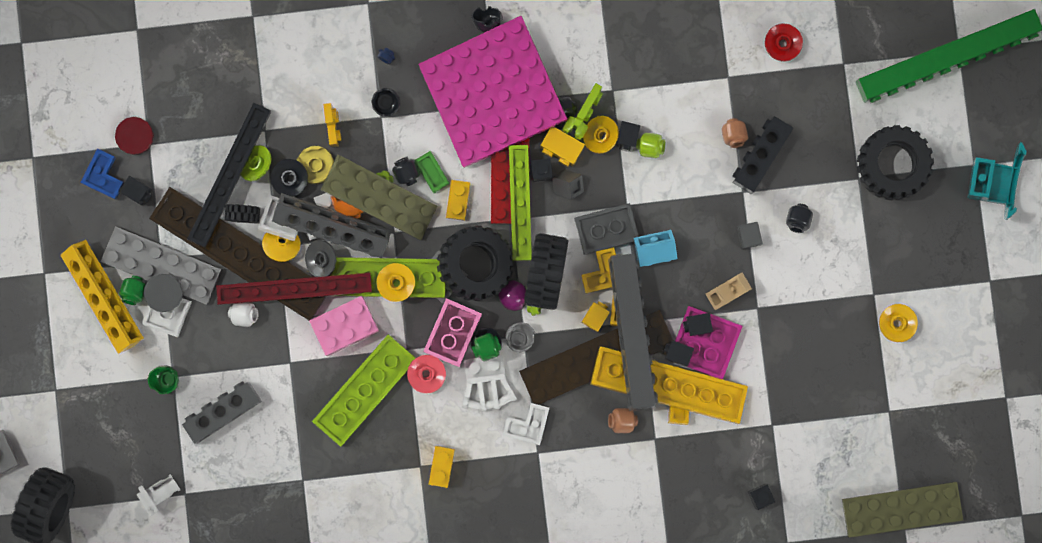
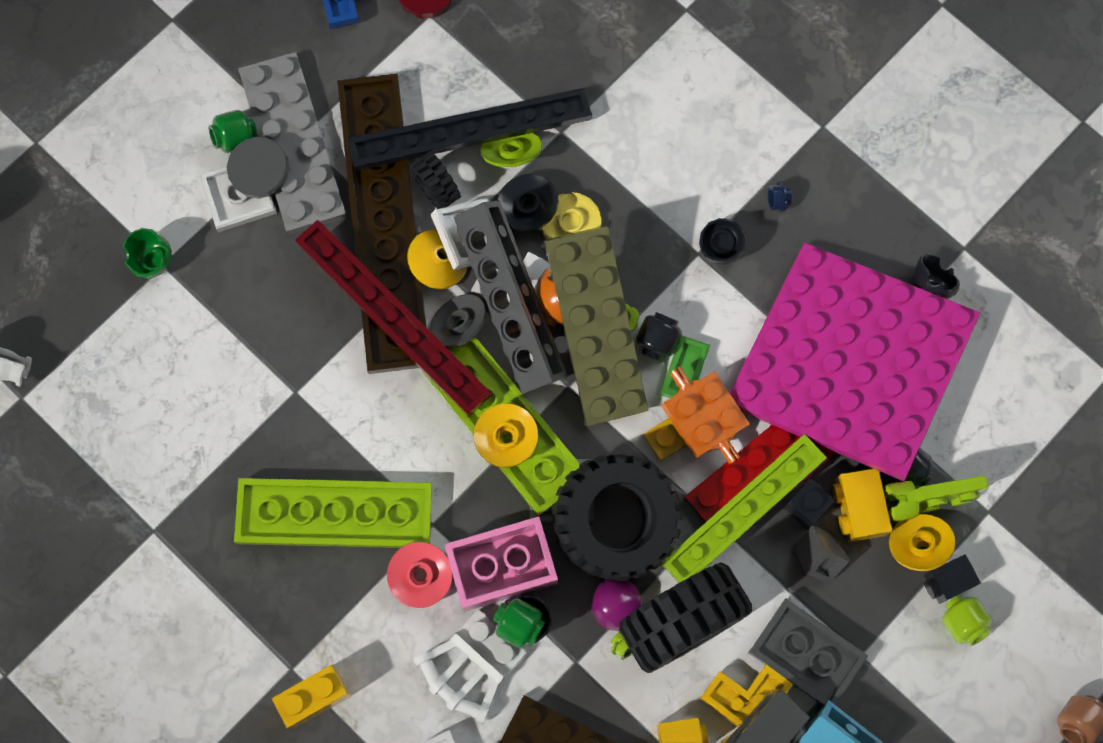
camera: 50 degrees right, 10 degrees down
yellow brick [60,240,144,354] -> none
black brick [119,176,152,206] -> none
dark grey brick [182,381,262,444] -> none
white head [228,302,258,327] -> none
bright pink brick [310,296,380,356] -> none
yellow plate [323,103,341,147] -> none
light grey hair [506,322,535,352] -> none
none -> orange plate [660,366,750,464]

